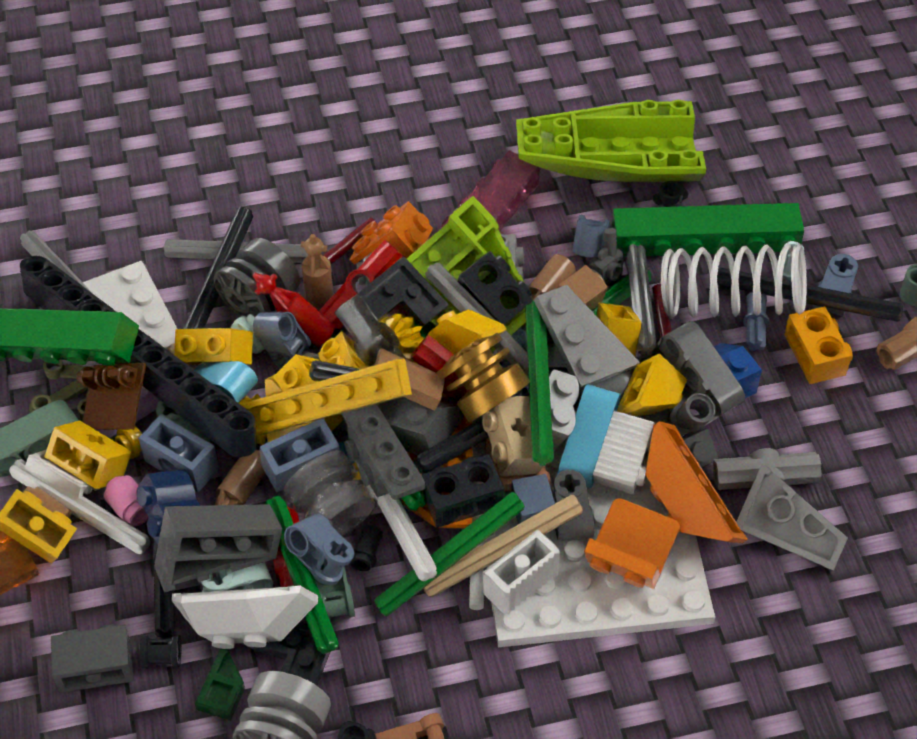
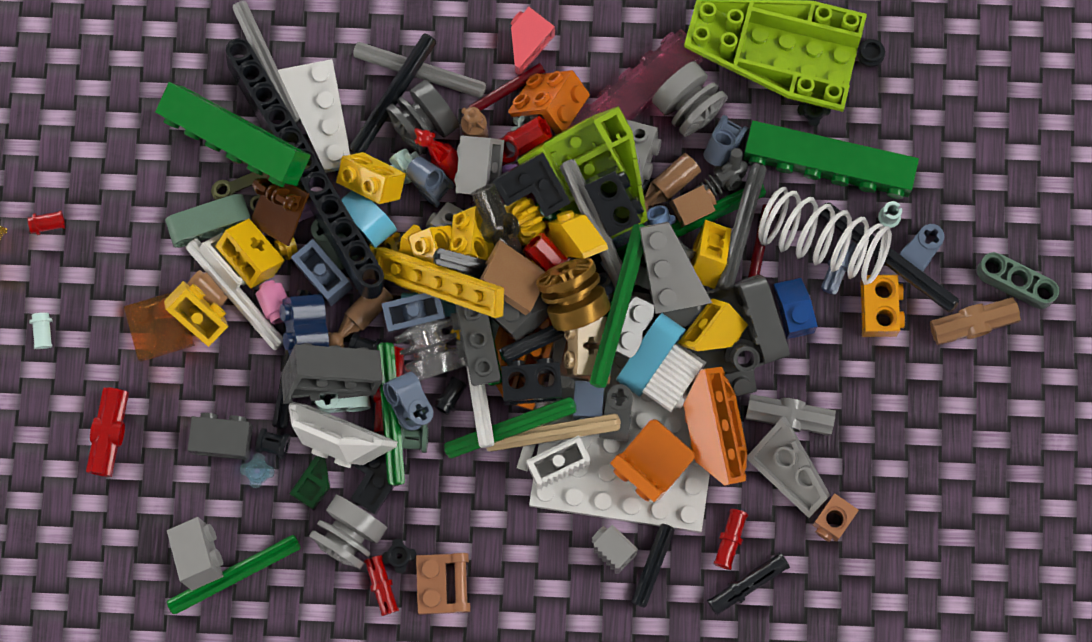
camera: 20 degrees right, 25 degrees up
none -> clear light blue plate [240,454,275,488]
none -> light grey brick [455,136,504,197]
none -> coral slope [511,7,555,75]
none -> light grey brick [592,525,638,574]
none -> black axle [632,524,675,608]
none -> light grey wheel [652,61,728,137]
none -> black pin [707,552,790,616]
none -> red pin [713,509,748,570]
none -> nougat brick [813,493,859,542]
none -> black plate [857,39,885,67]

